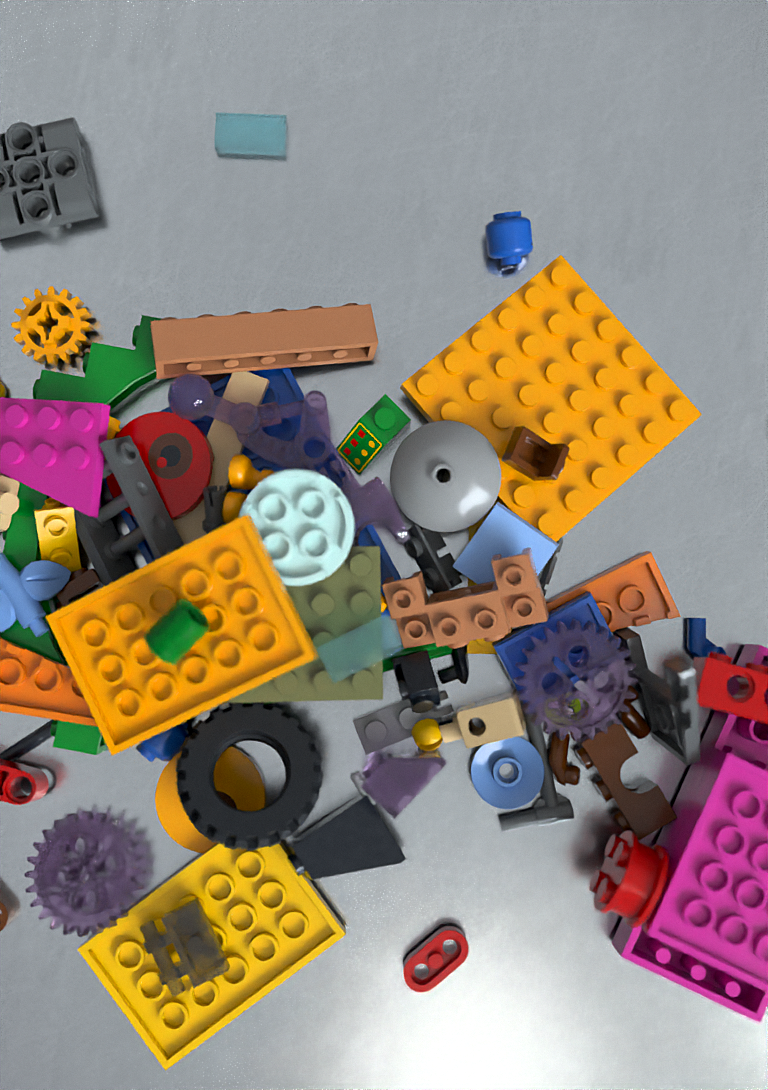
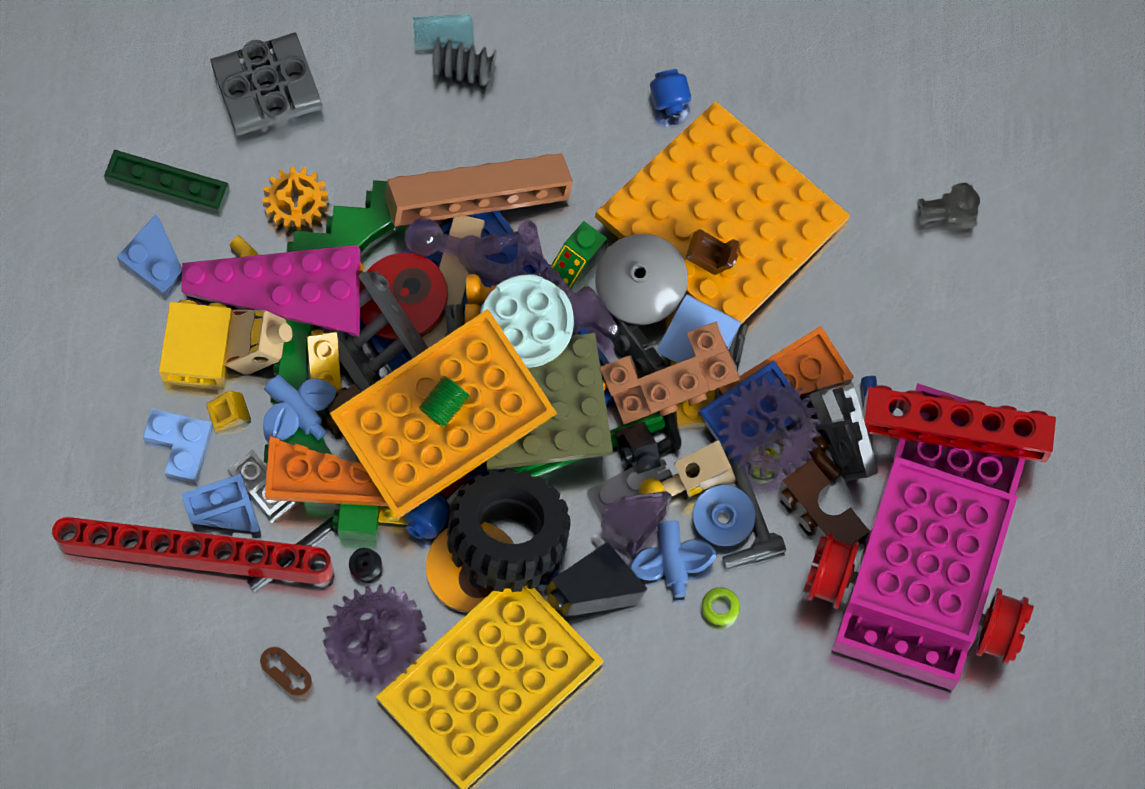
camera: 10 degrees left, 15 degrees down
clear smoke plate [139,898,230,997] -> none
clear light blue tile [316,614,403,684] -> none
red plate [403,926,469,993] -> none
reddish brown arm [548,732,581,786] -> none
none -> black tile [349,547,382,581]
none -> dark grey piece [432,37,497,86]
none -> medium blue plant [629,520,717,598]
none -> lime piece [701,587,740,626]

